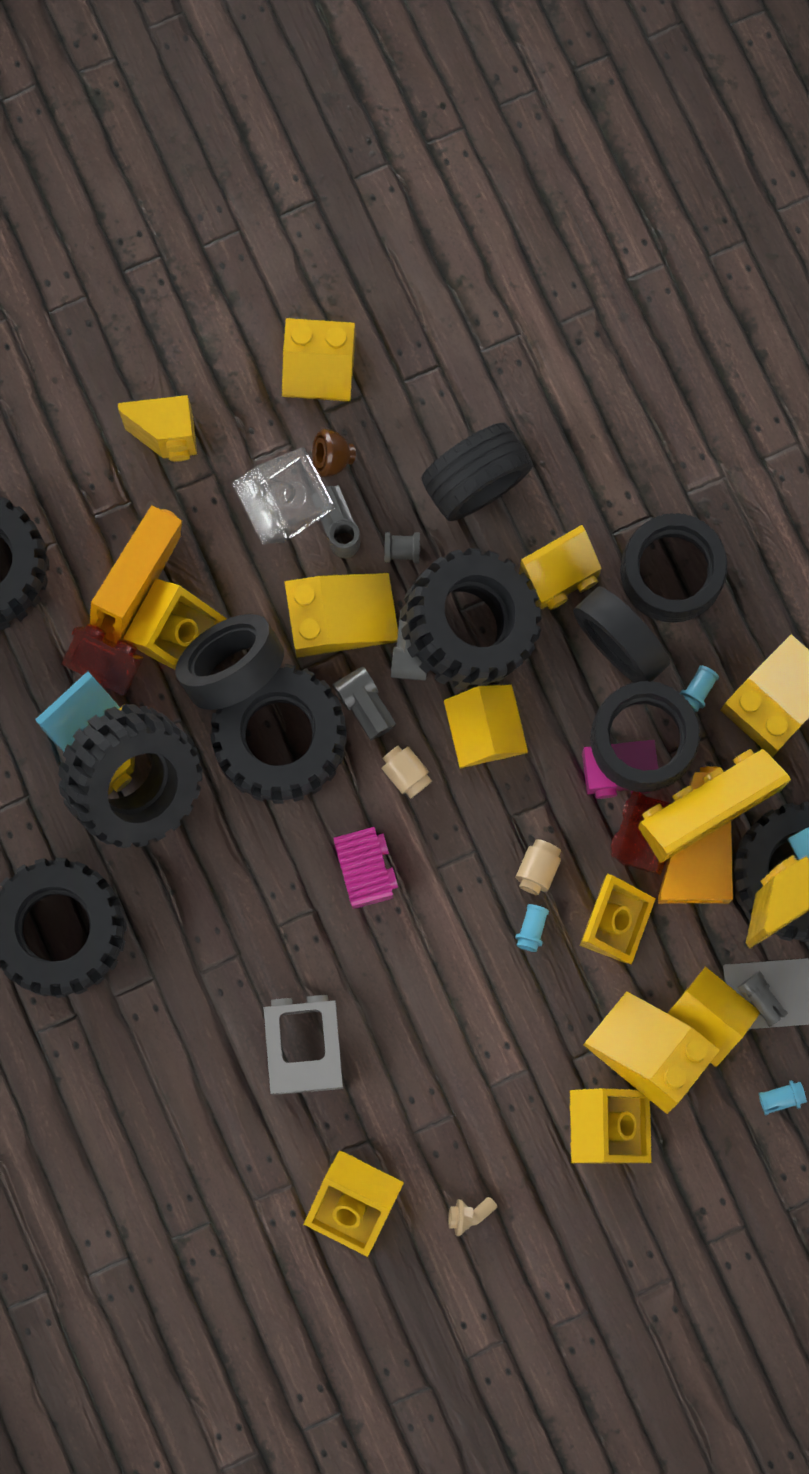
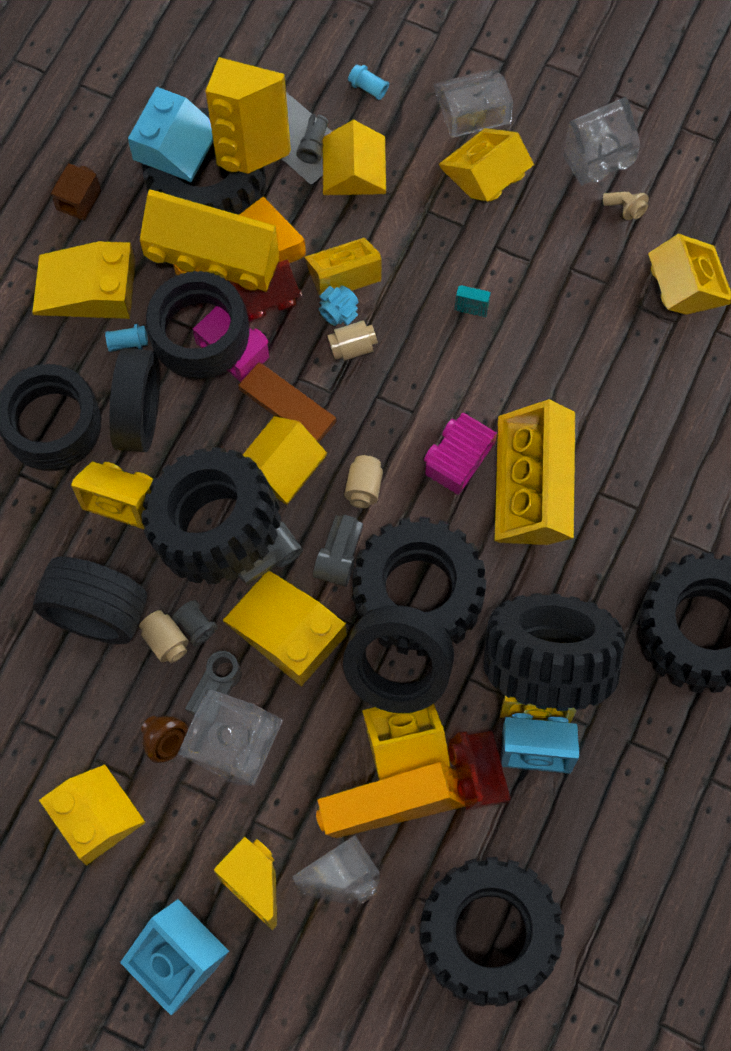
camera: 130 degrees left, 10 degrees down
light grey window [263,995,344,1095] -> none
medium azure pin [515,904,549,952] -> none
yellow slope [583,991,720,1114] -> none
none -> medium azure slope [120,899,230,1015]
none -> tan brick [139,610,189,663]
none -> dark orange tile [238,362,337,443]
none -> clear slope [292,835,380,904]
none -> medium azure gear [319,285,359,326]
none -> clear slope [434,69,513,138]
none -> teal tile [455,285,491,317]
none -> yellow slope [495,399,575,545]
none -> clear slope [563,97,640,186]

